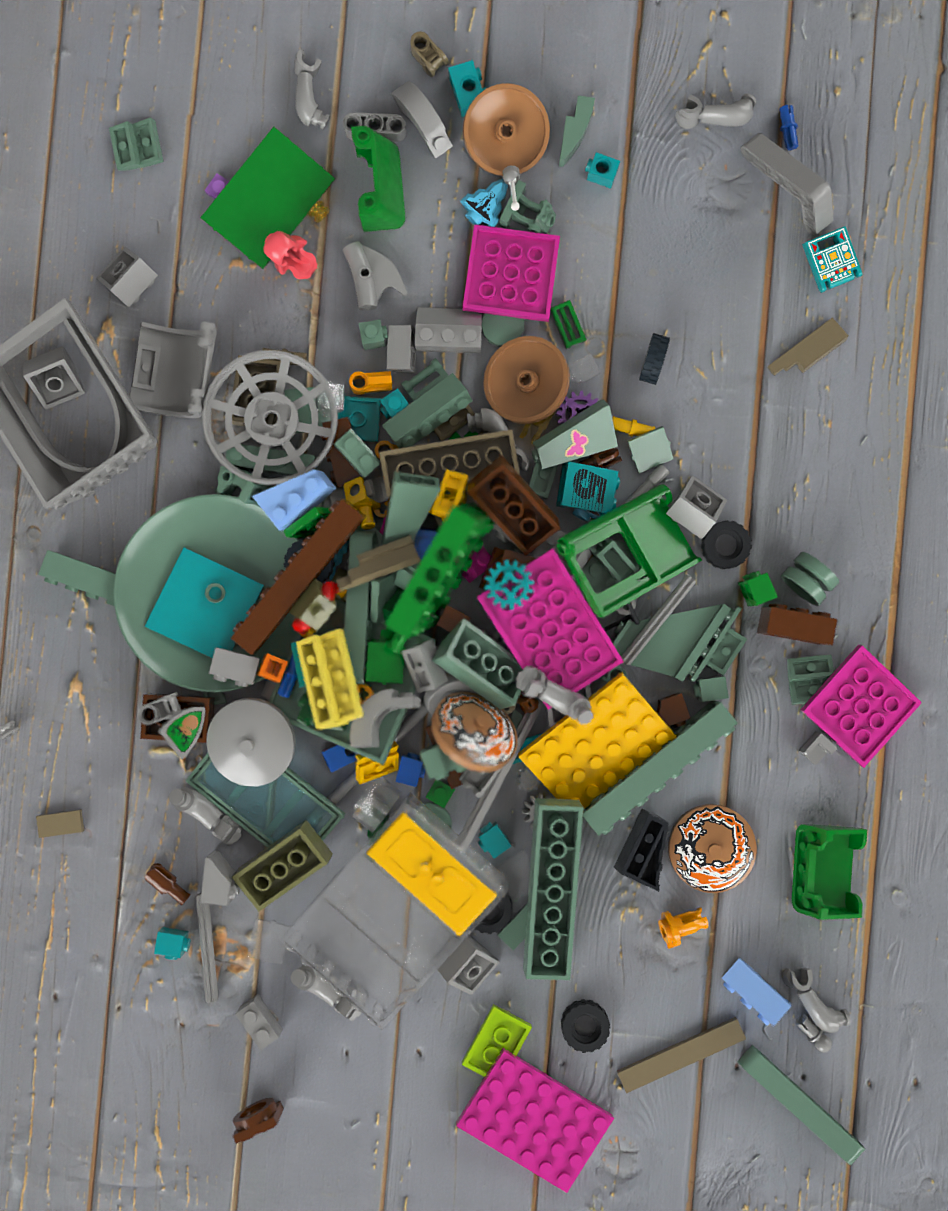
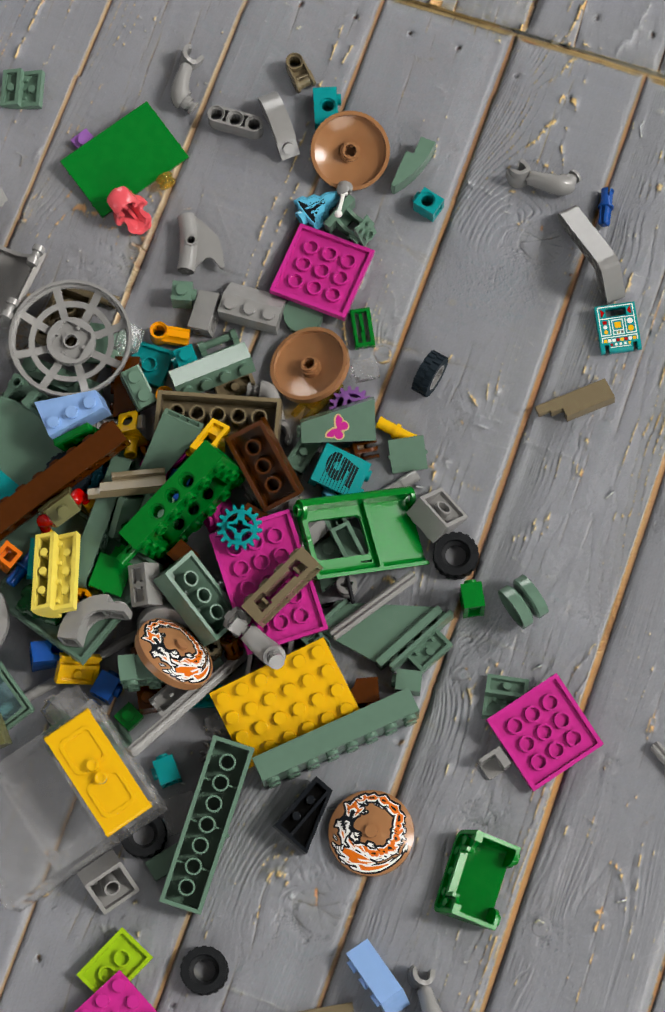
camera: 15 degrees right, 15 degrees down
green windscreen [351,126,406,232] -> none
light orange piece [658,907,708,949] -> none
reddish brown brick [757,603,838,645] -> none
none -> dark tan brick [241,546,323,628]

